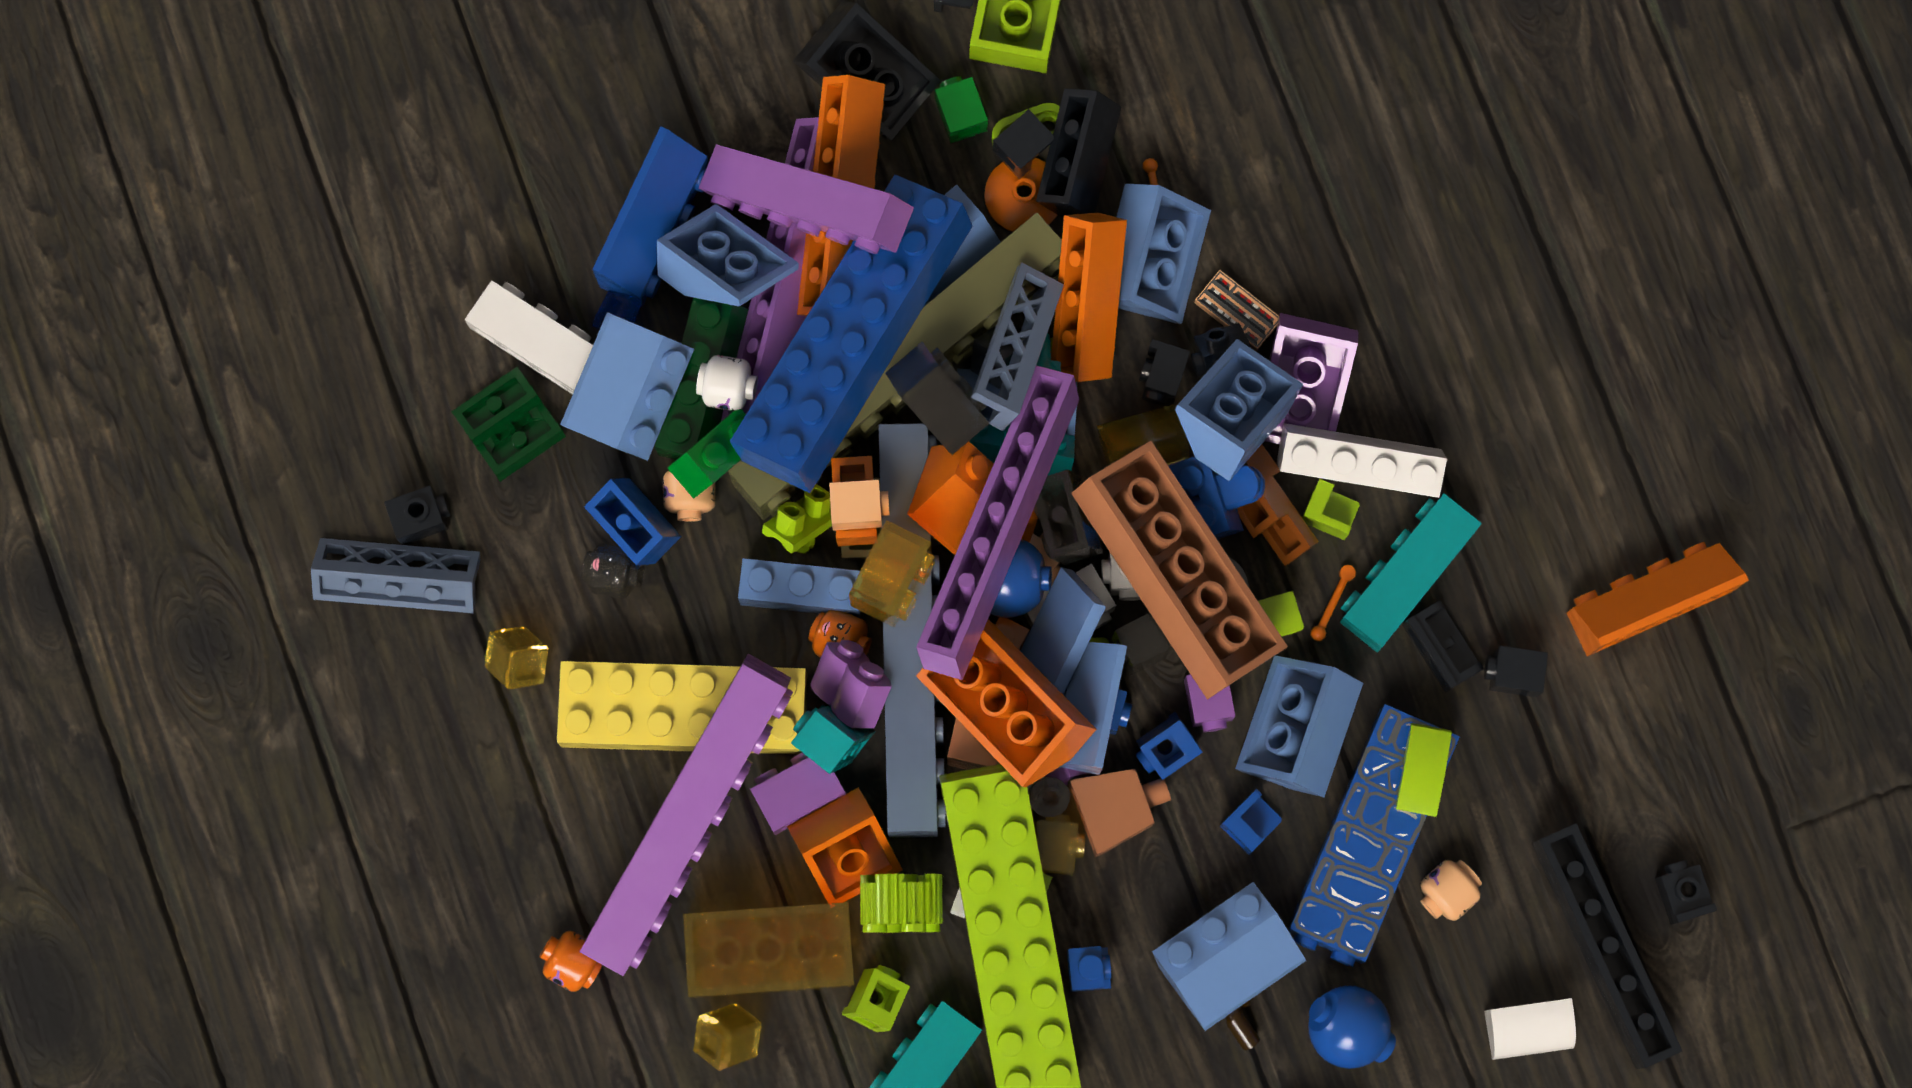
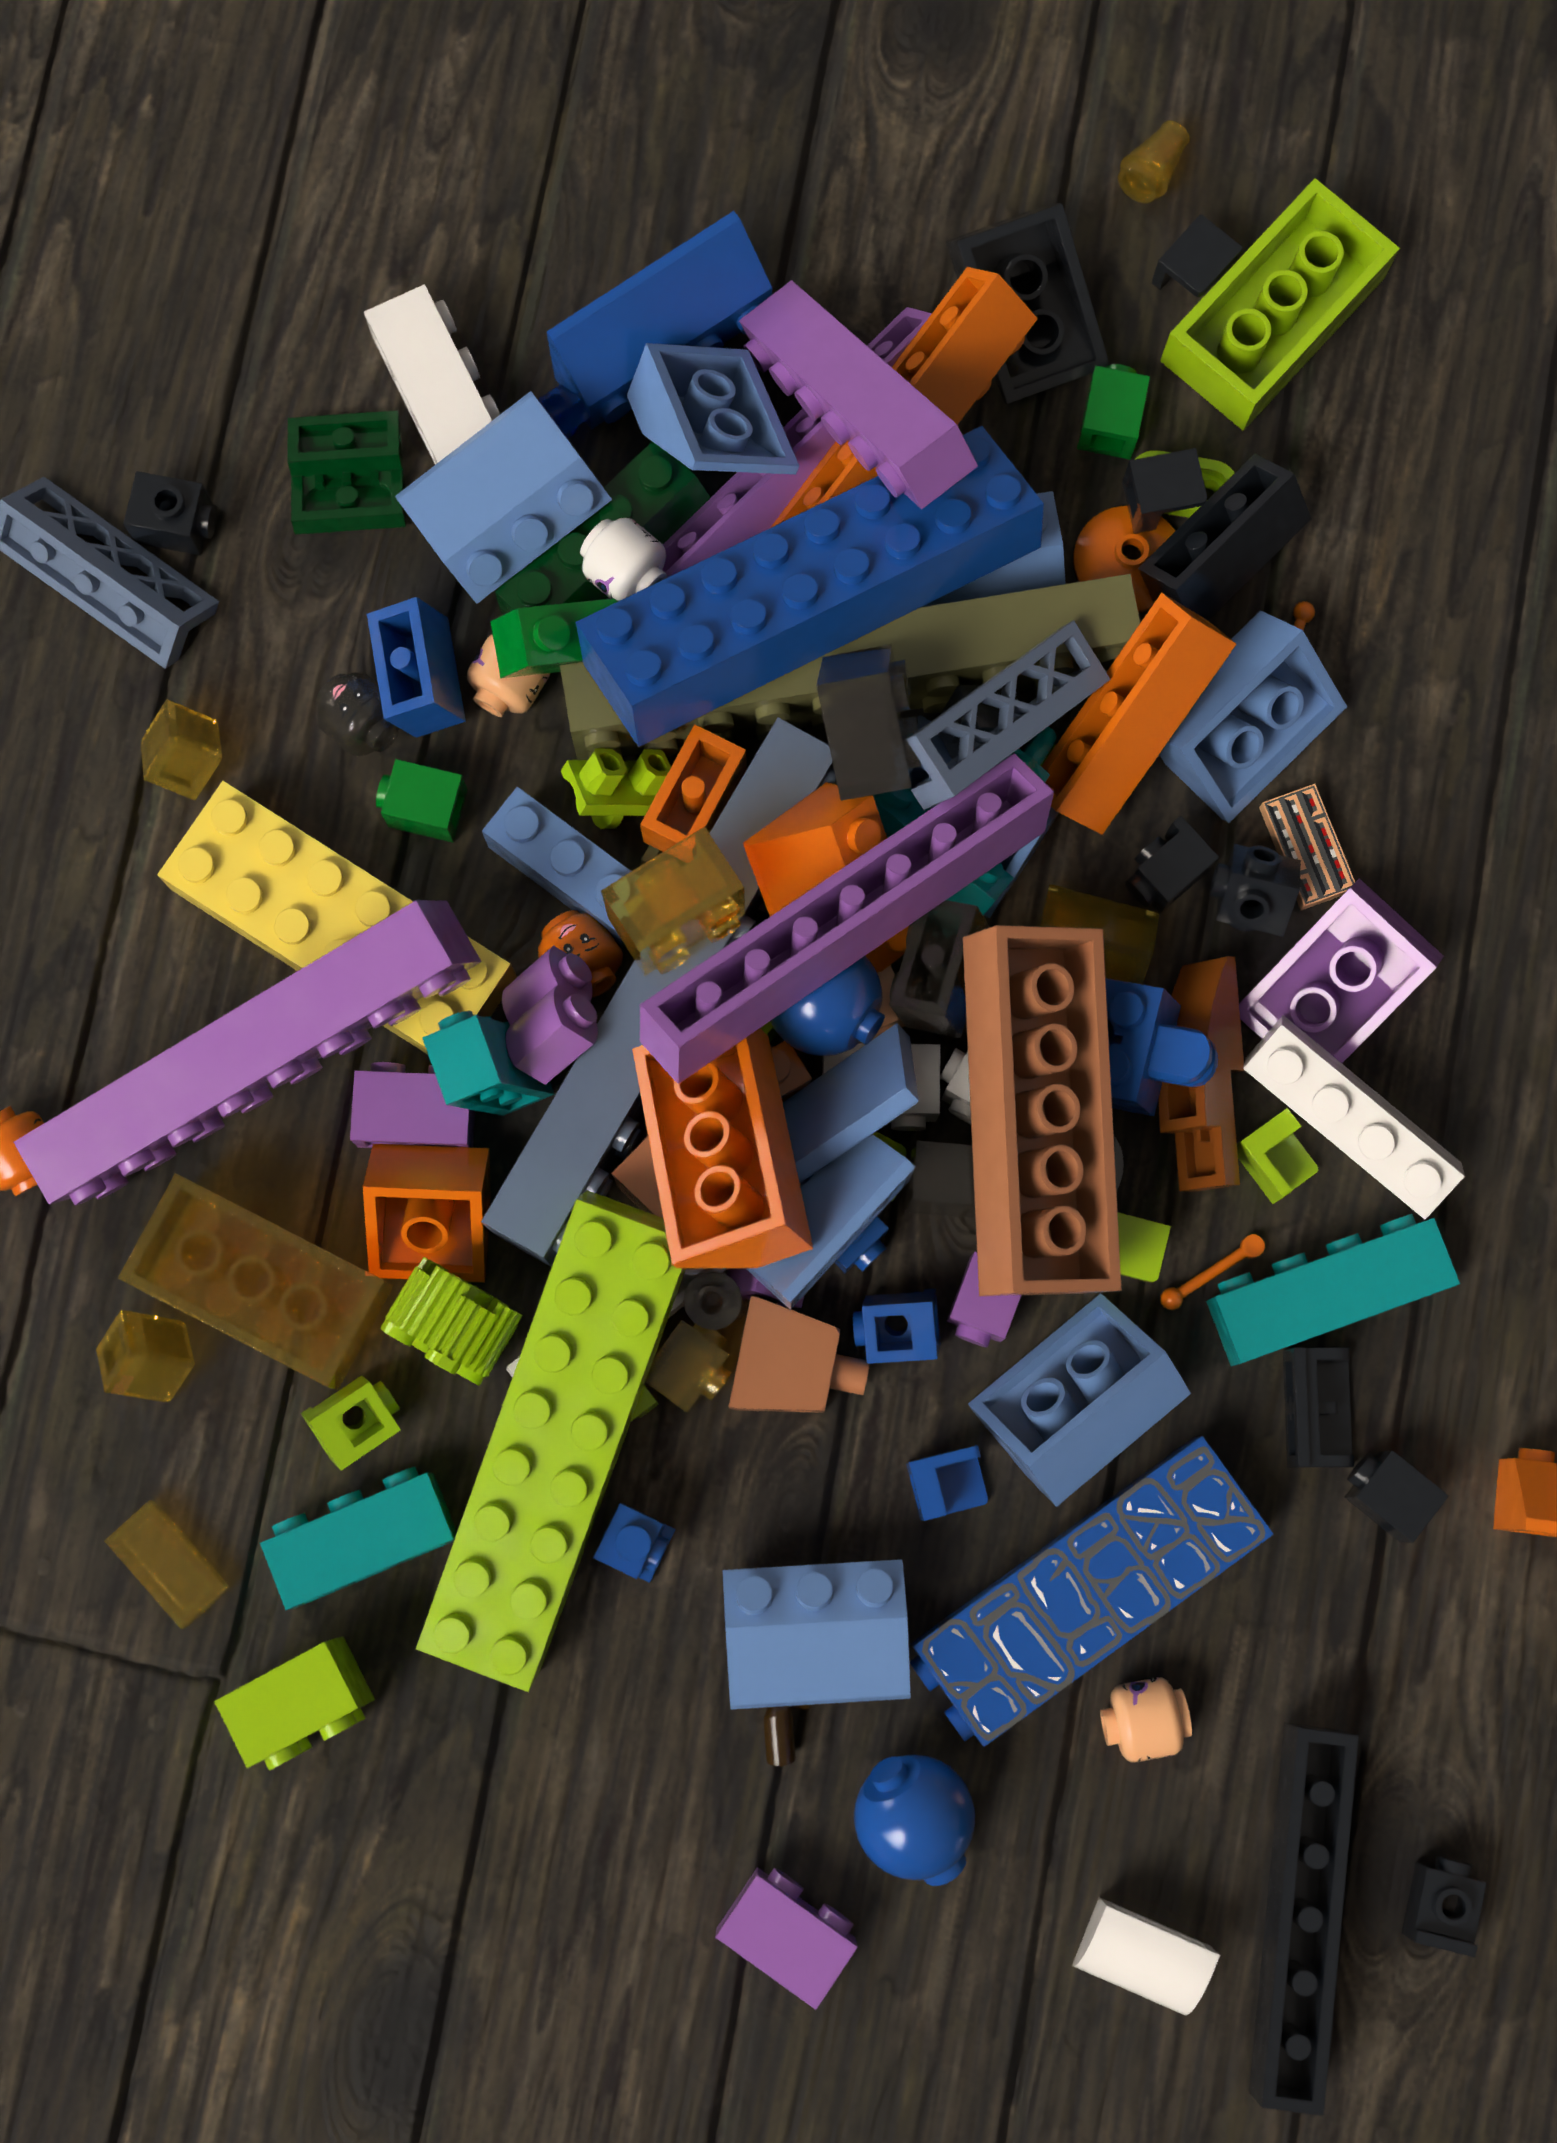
camera: 30 degrees right, 0 degrees up
light nougat brick [829,480,890,530] -> none
medium blue slope [1175,339,1303,481] -> none
lime slope [1395,723,1452,817] -> none
none -> green brick [376,759,468,843]

